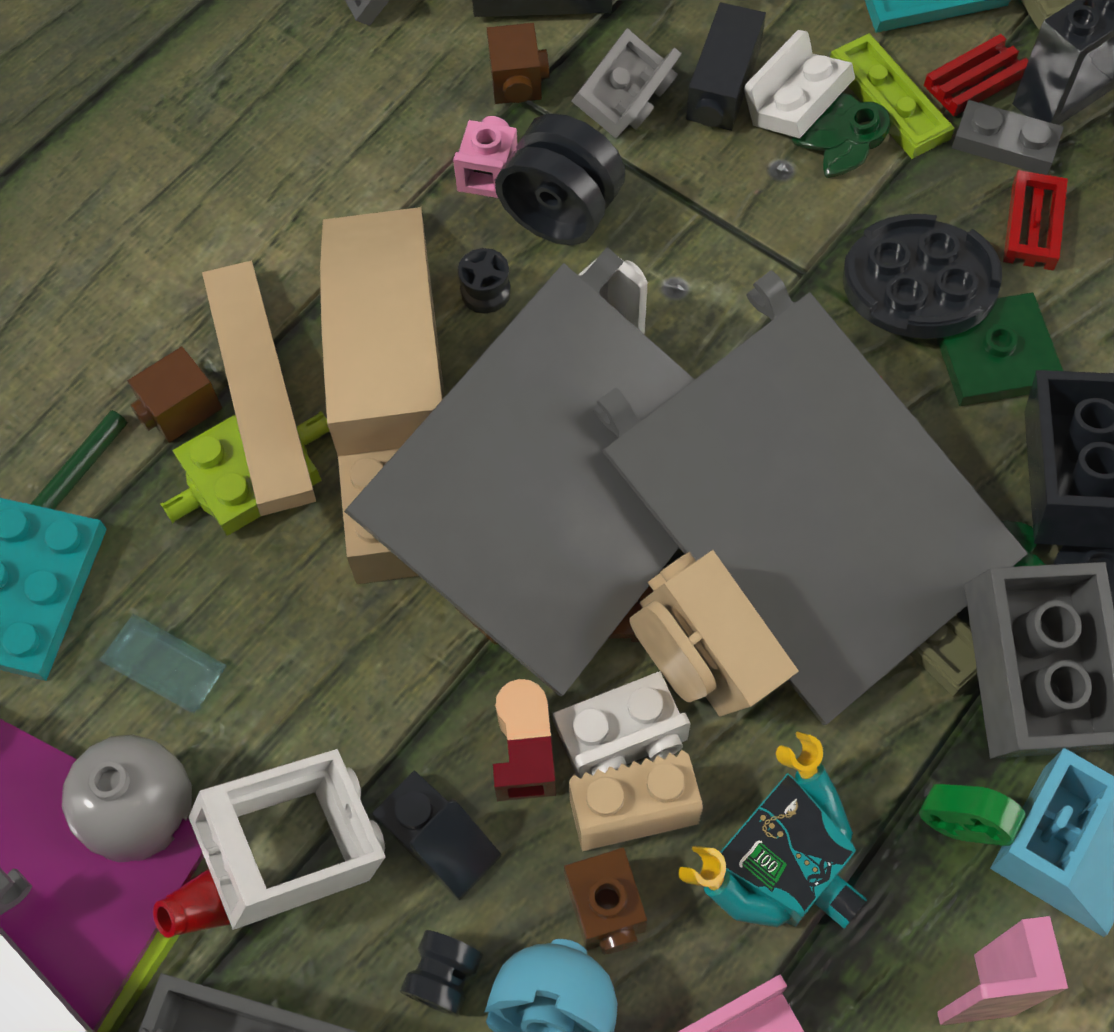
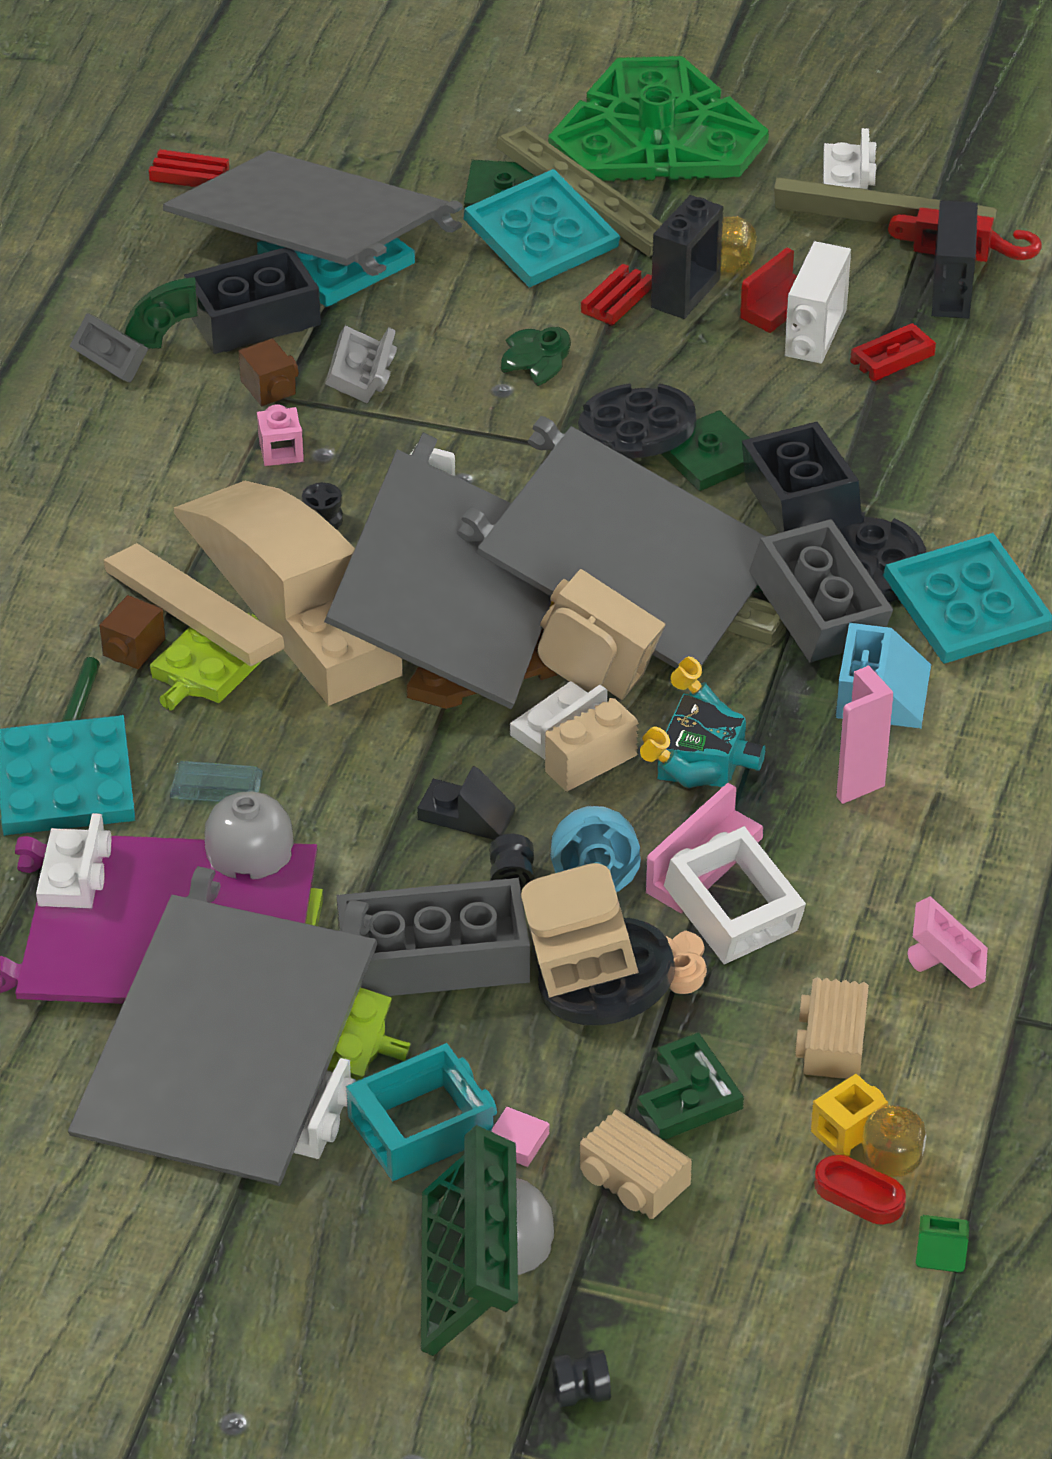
camera: 25 degrees left, 20 degrees down
red cone [153,869,231,938] -> none
white window [189,749,386,930] -> none
leg [493,679,556,802] -> none
black wheel [495,113,625,246] -> none
reddish brown brick [564,847,648,955] -> none
black brick [686,2,766,131] -> none
white bracket [744,30,855,138] -> none
lime tile [830,33,955,159] -> none
green beam [919,784,1026,846] -> none
dark grey plate [952,100,1064,175] -> none
red tile [1003,170,1068,271] -> none

